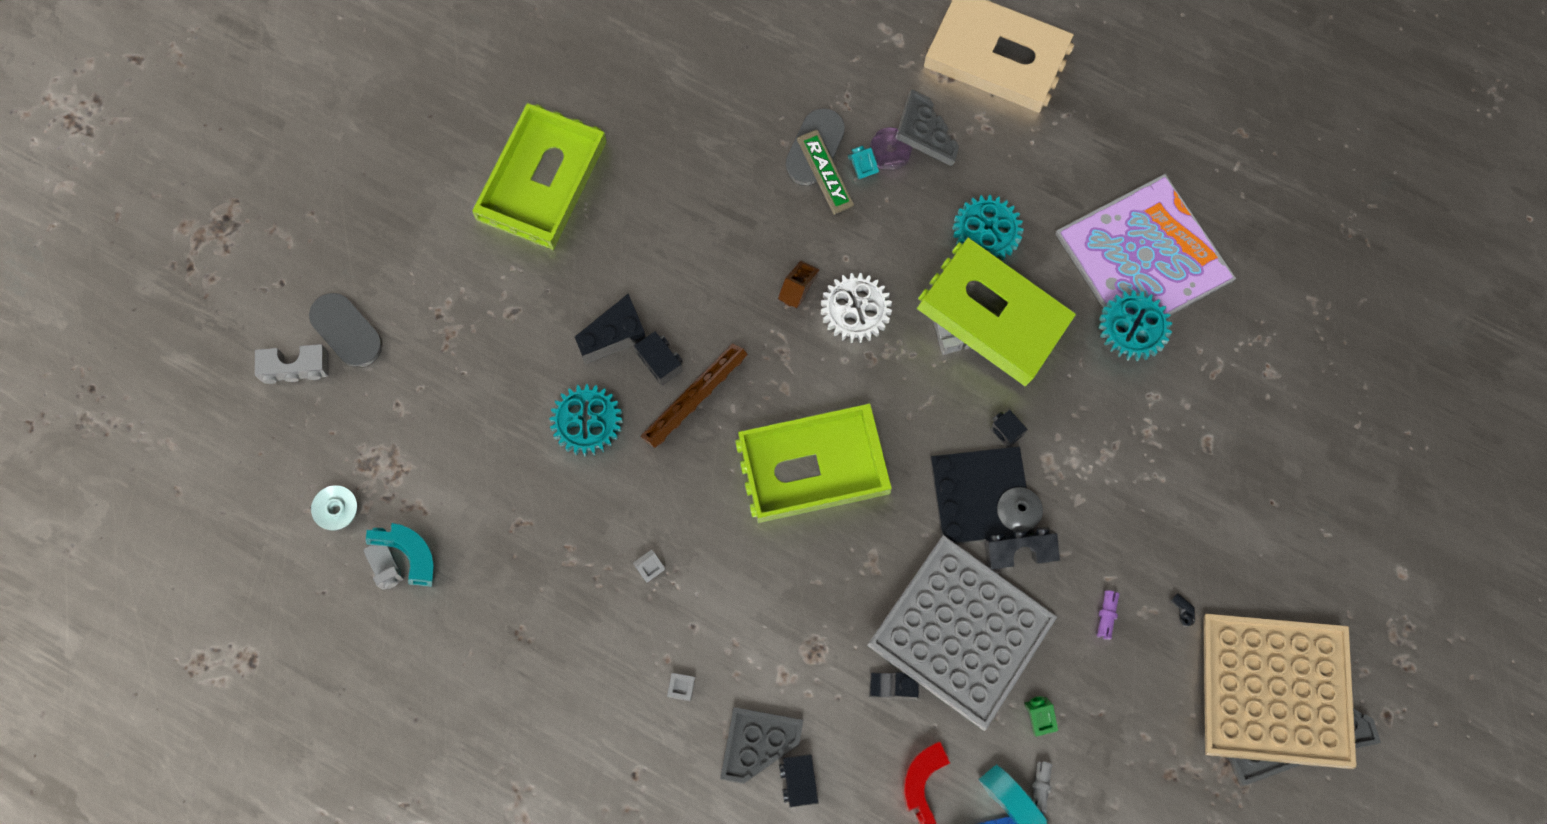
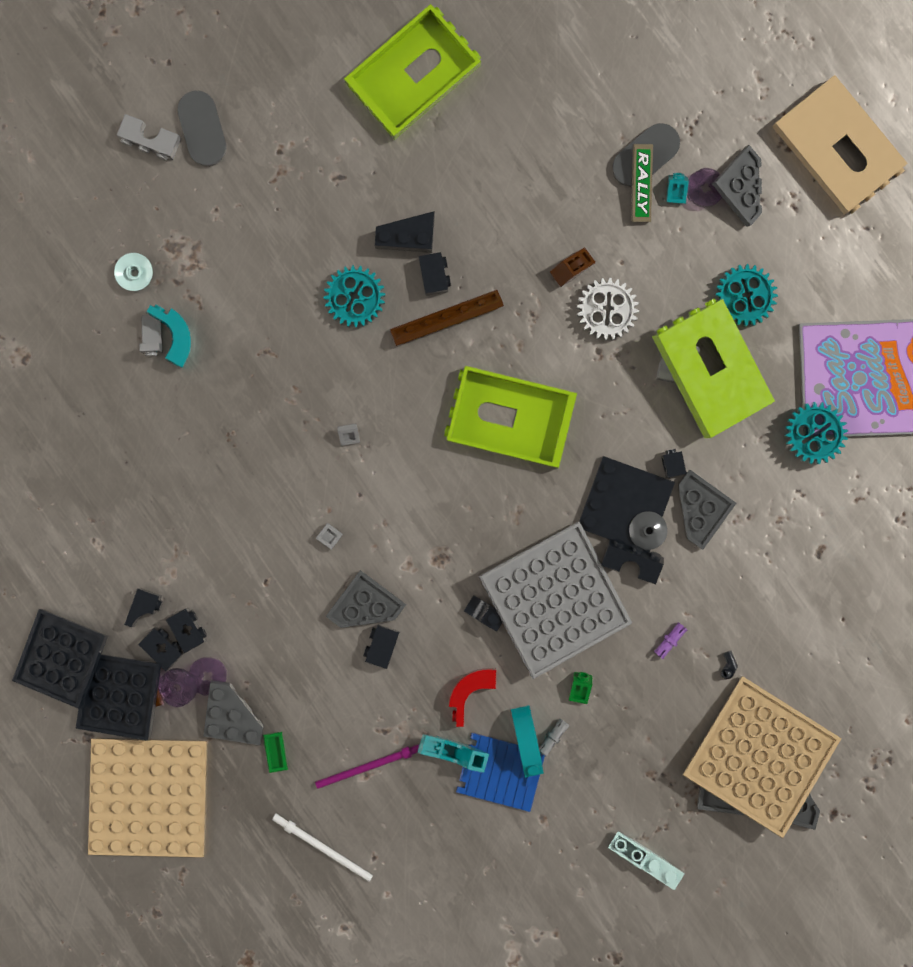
camera: 25 degrees right, 15 degrees up
none -> dark grey plate [678,470,737,550]

